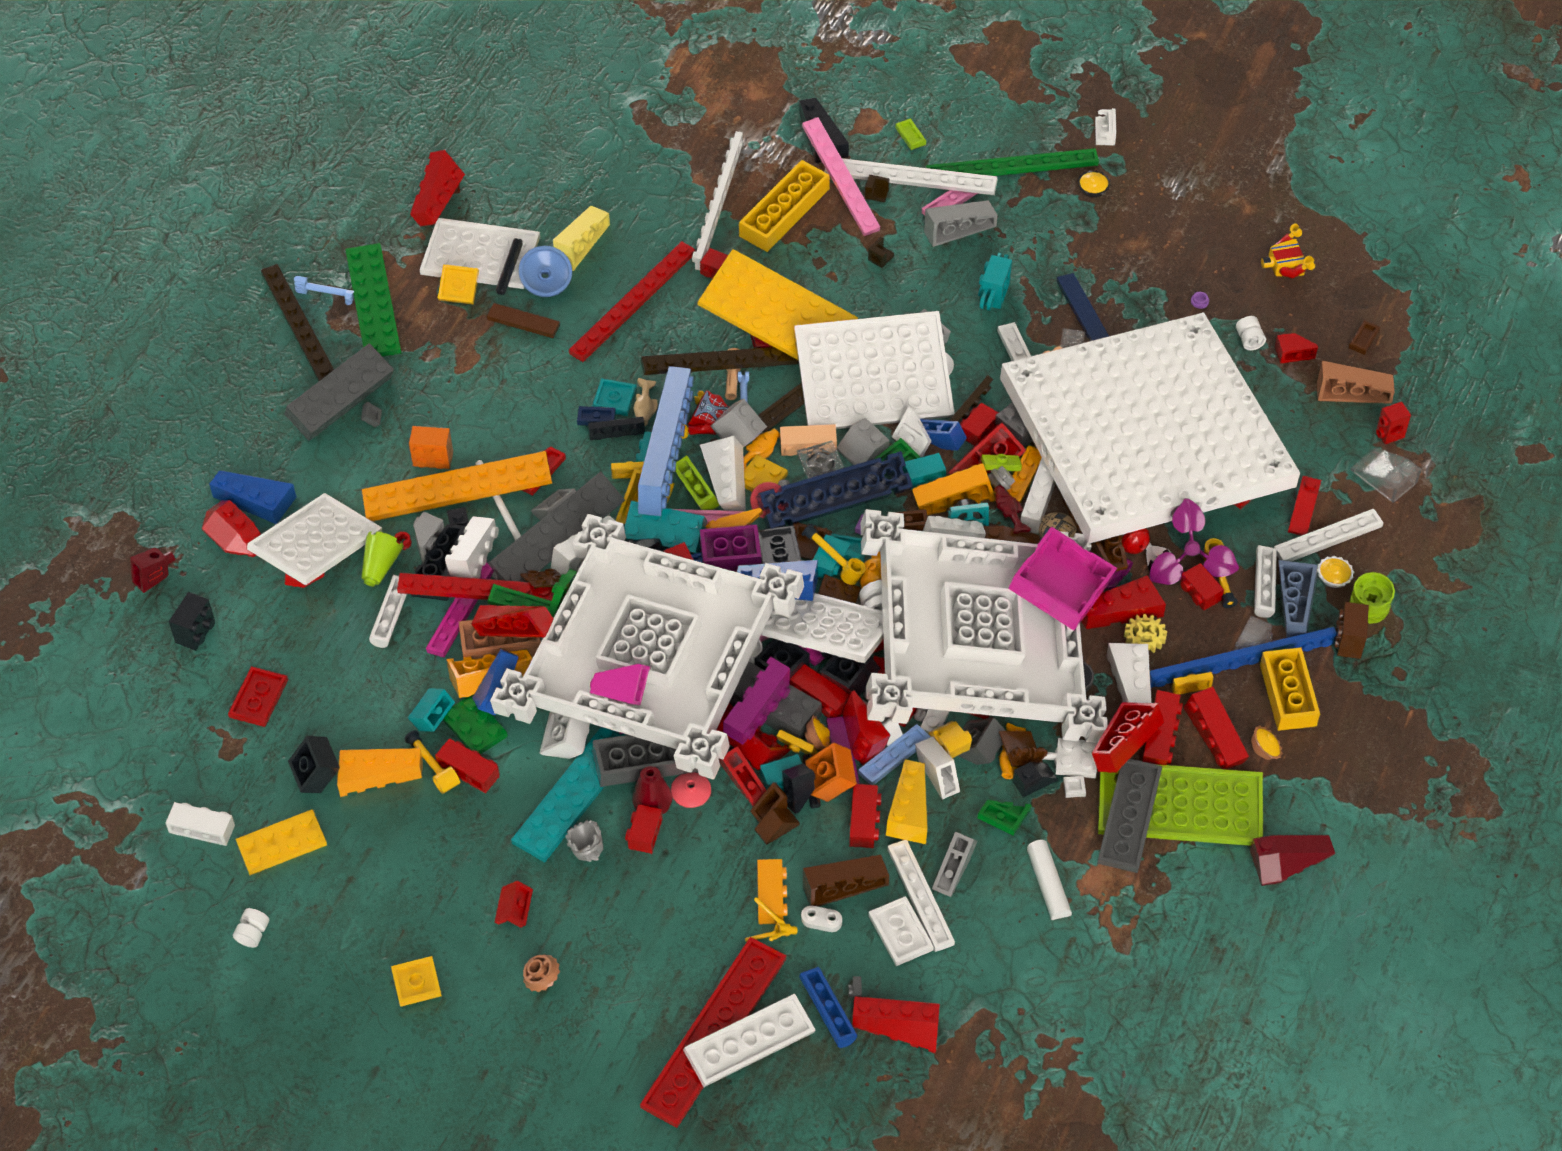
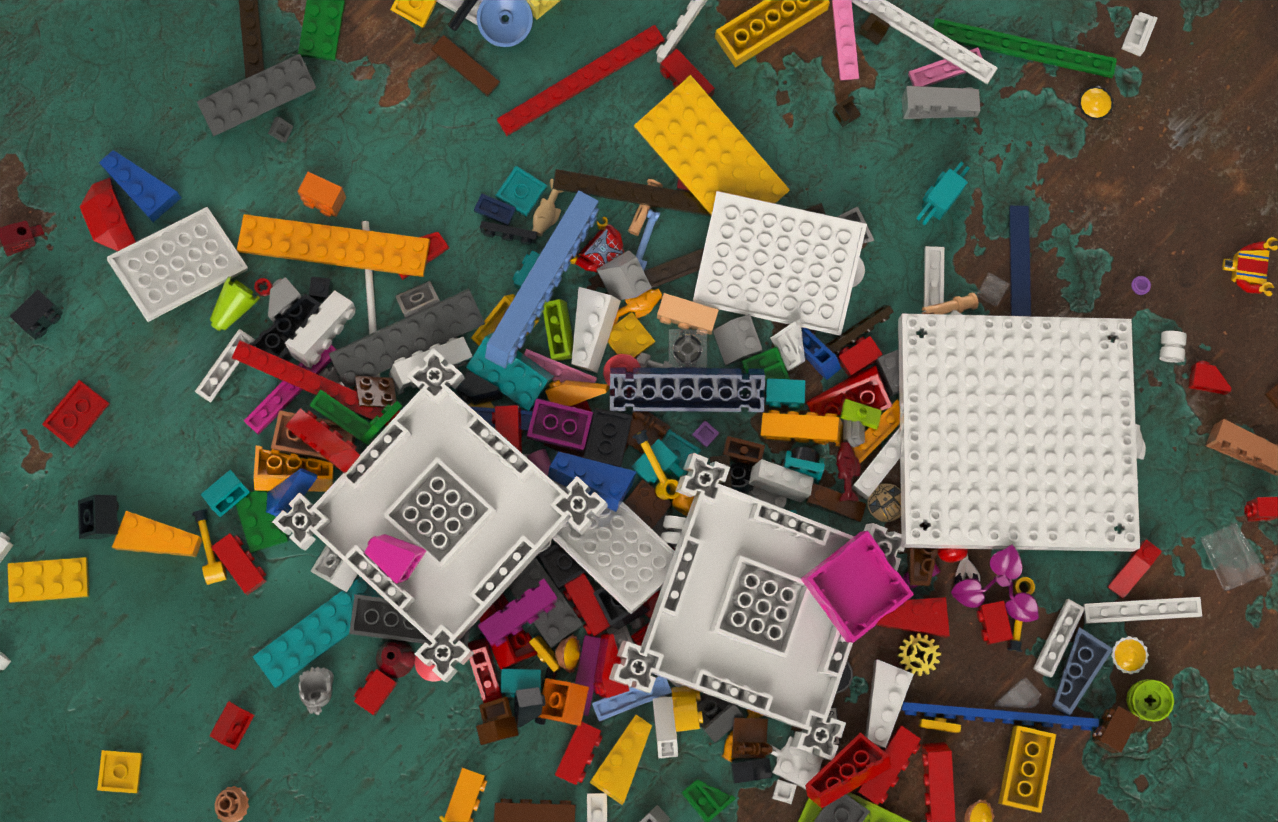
camera: 15 degrees right, 25 degrees up
yellow plate [611,461,644,479] -> none

